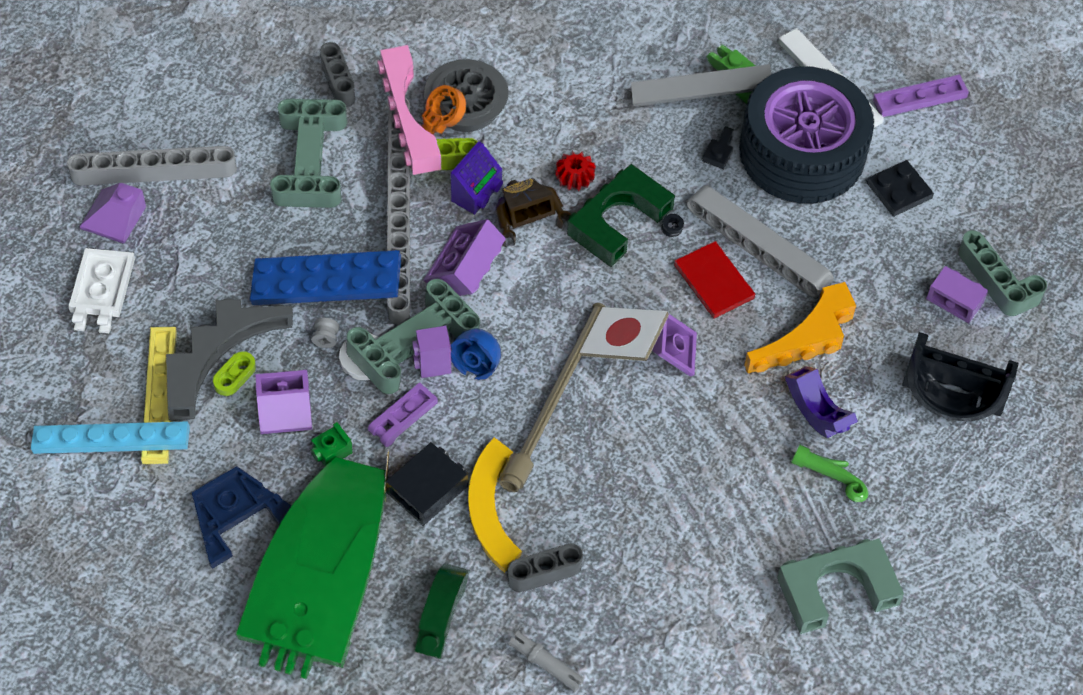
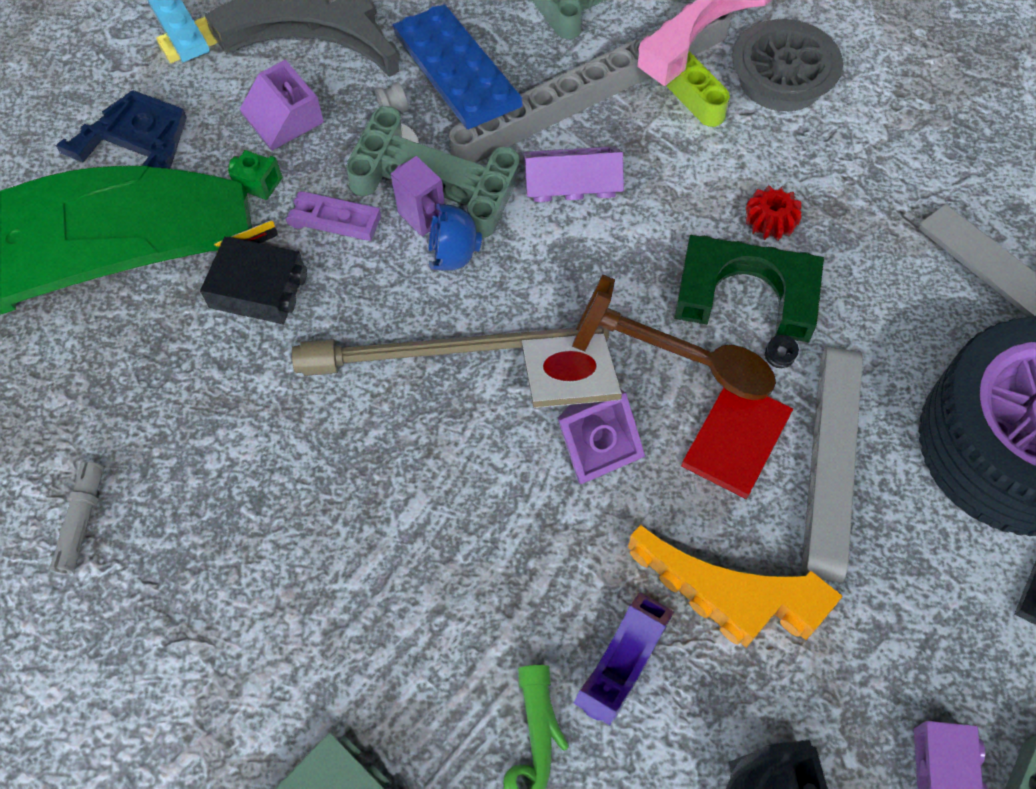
camera: 65 degrees right, 5 degrees up
lime plate [213,351,256,396] -> none
dark green arch [414,563,470,659] -> none
orange pin [421,85,466,135] -> none
dark purple slope [451,141,503,215] -> none
yellow tile [468,437,522,573] -> none
dark brown torso [496,178,571,247] -> none
dark grey beam [508,543,583,592] -> none
black plate [702,126,734,170] -> none
none -> reddish brown piece [572,274,776,400]

